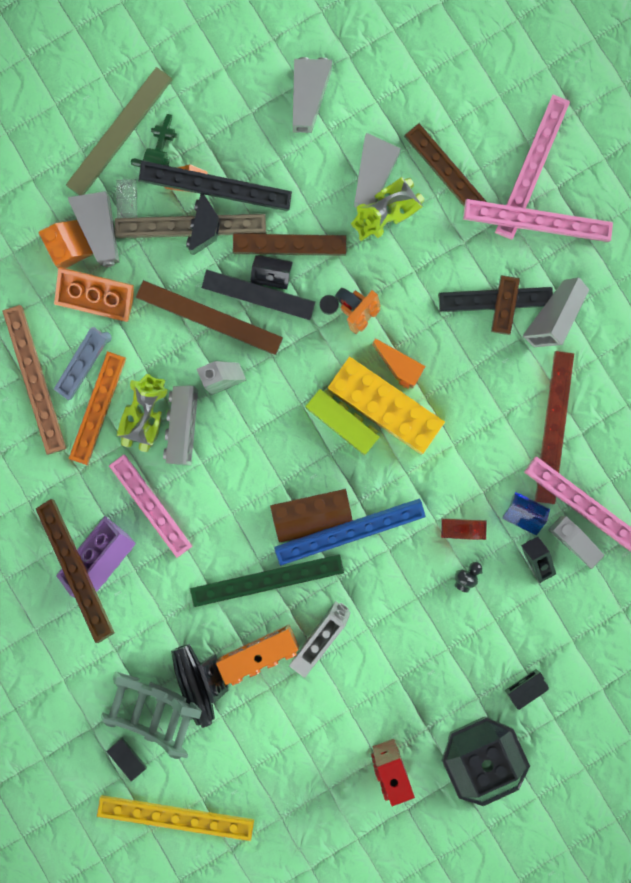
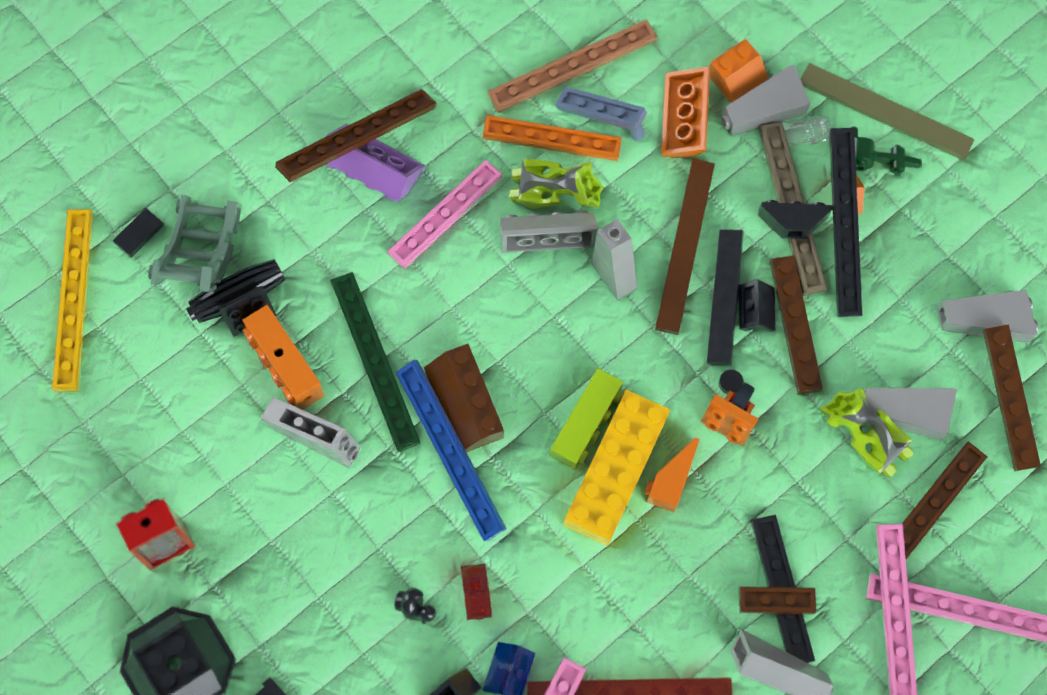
camera: 75 degrees right, 15 degrees down
none -> reddish brown plate [983,324,1041,472]

